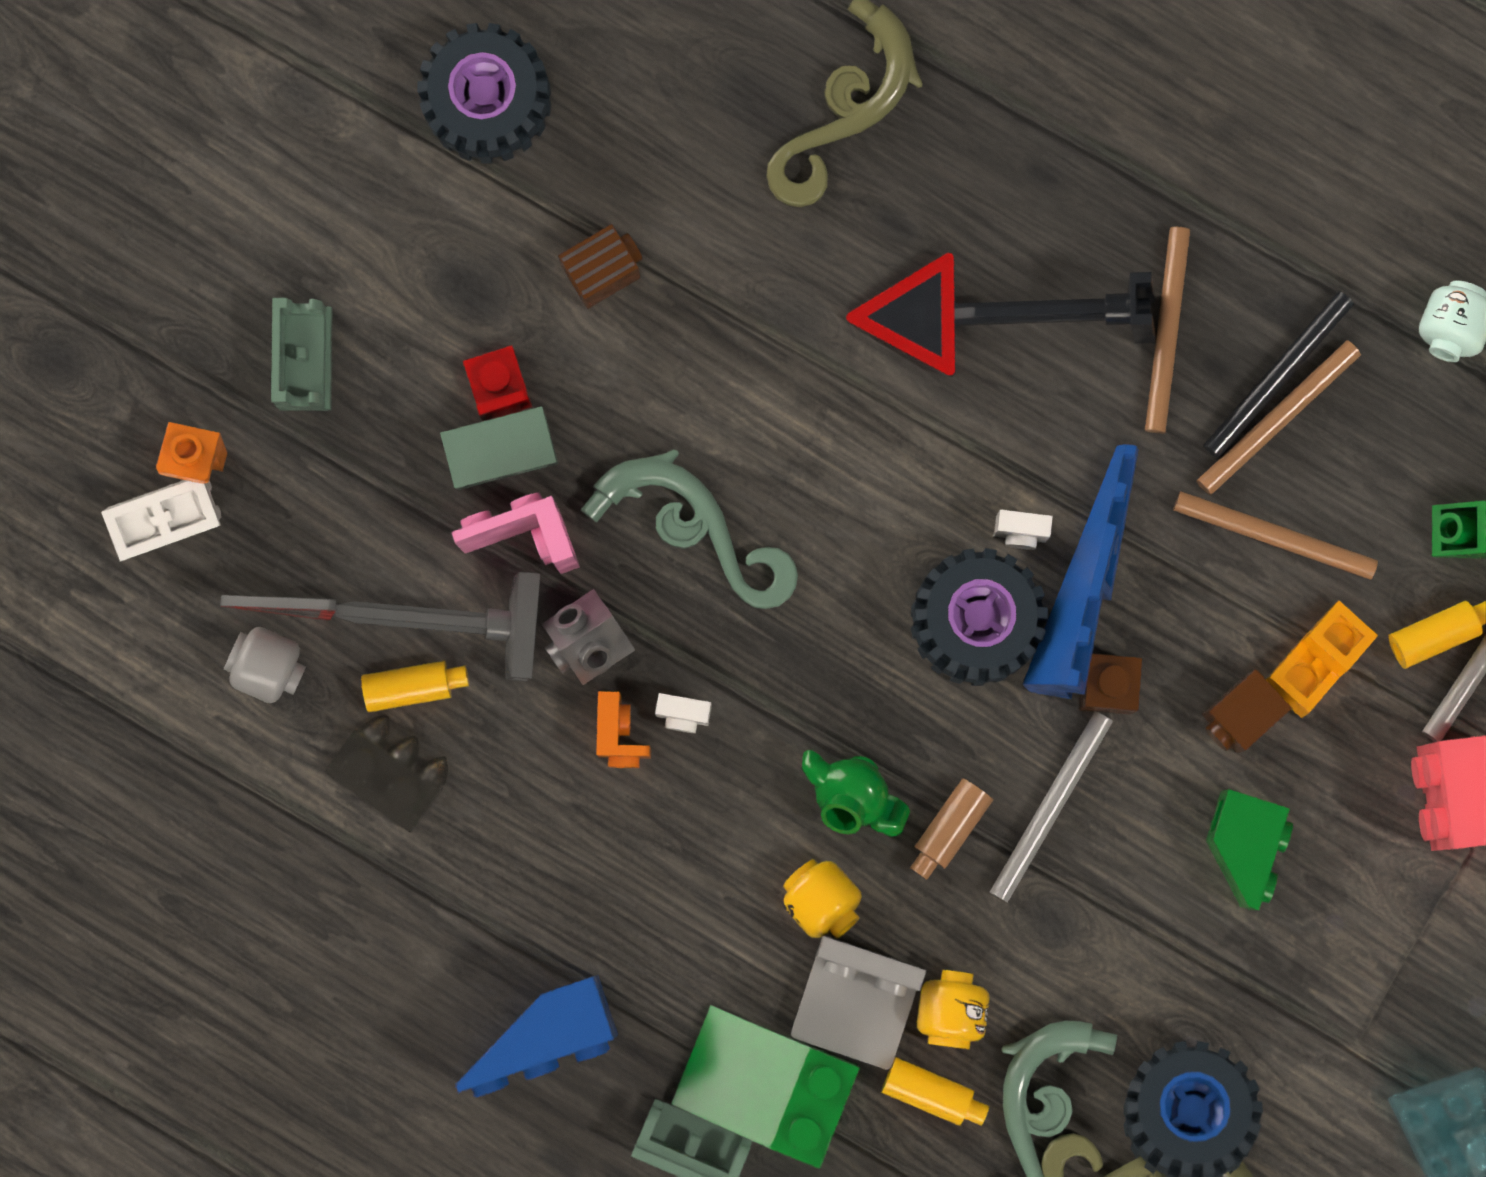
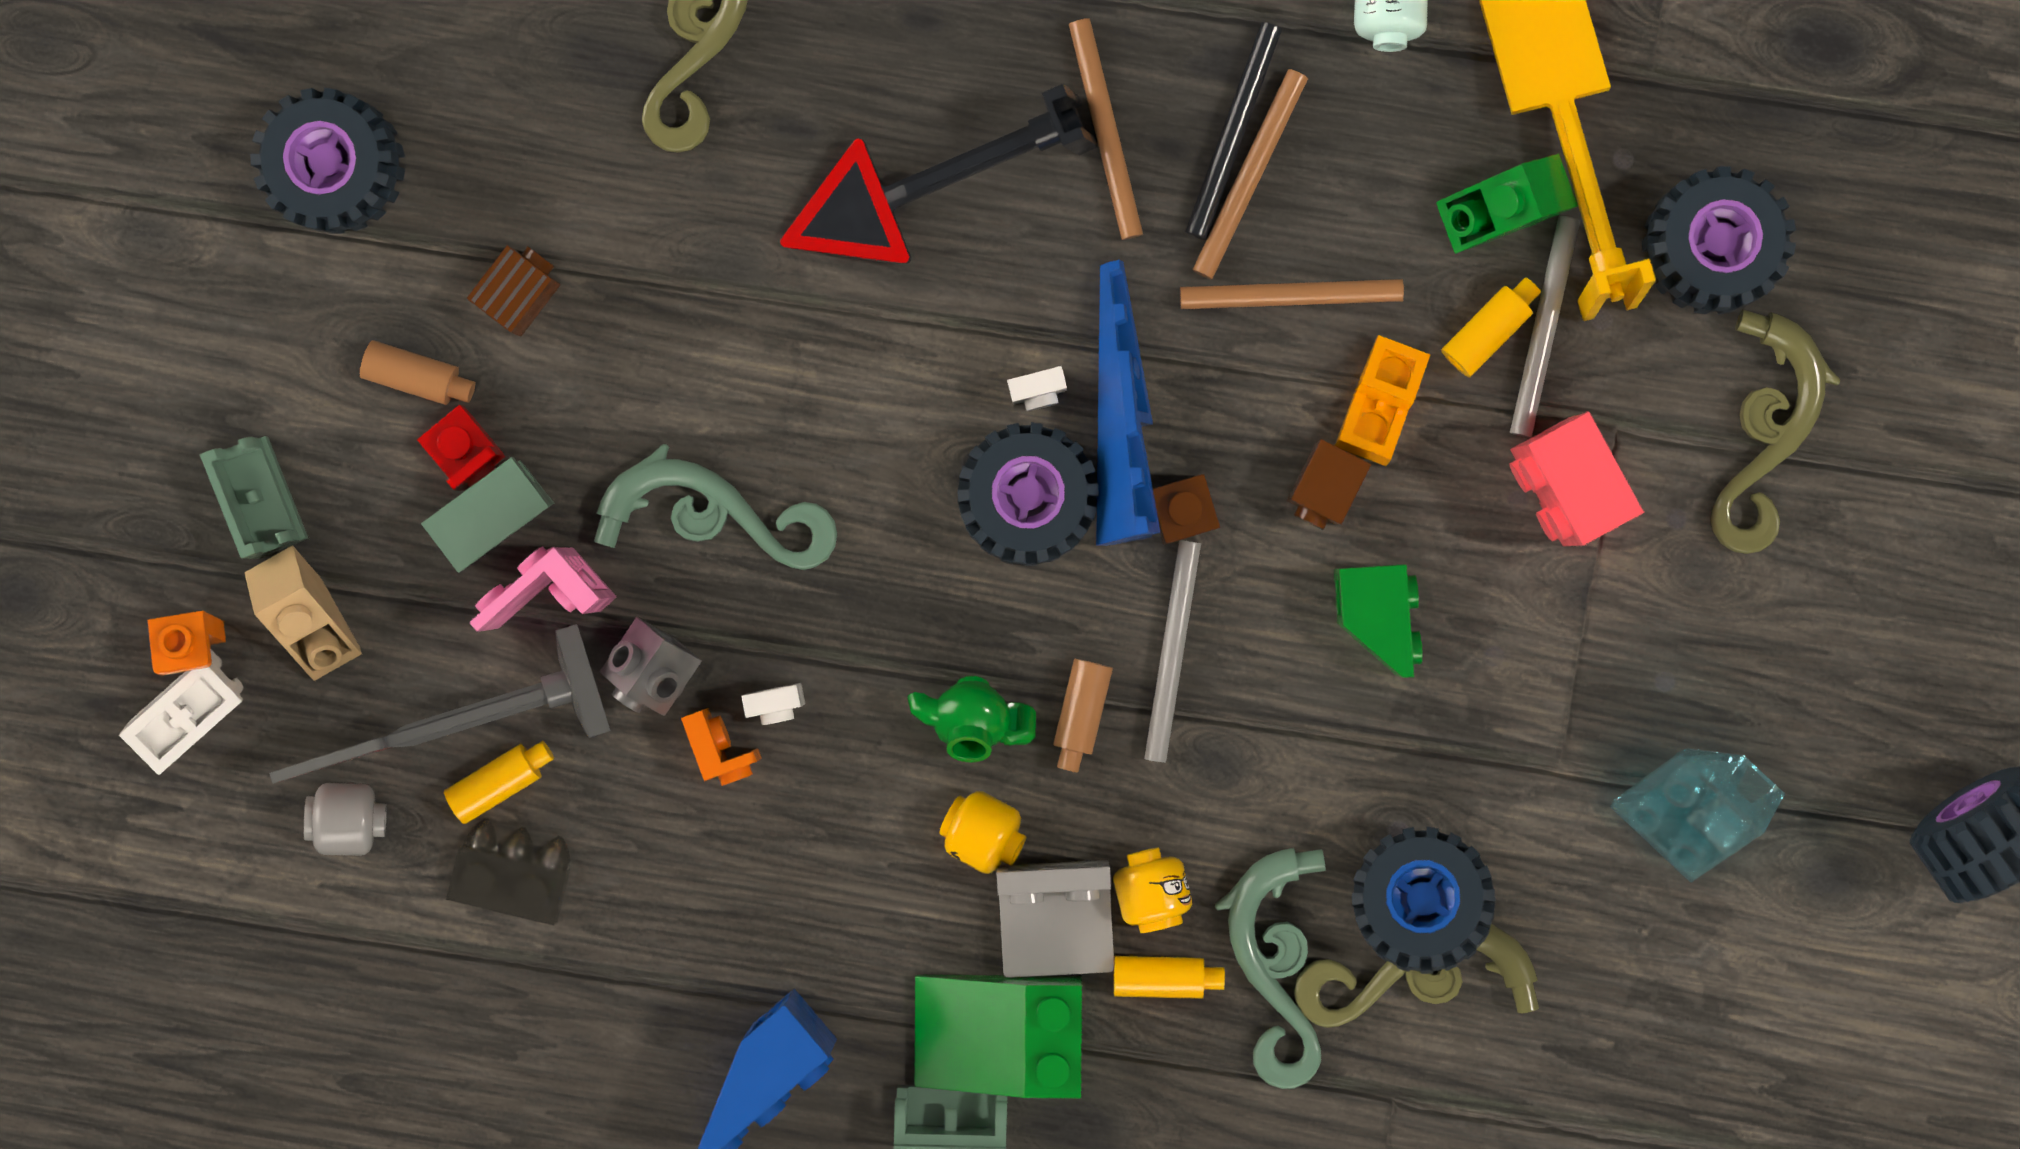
camera: 20 degrees left, 5 degrees up
none -> tan slope [244,545,362,681]
none -> medium nougat cylinder [360,340,475,405]

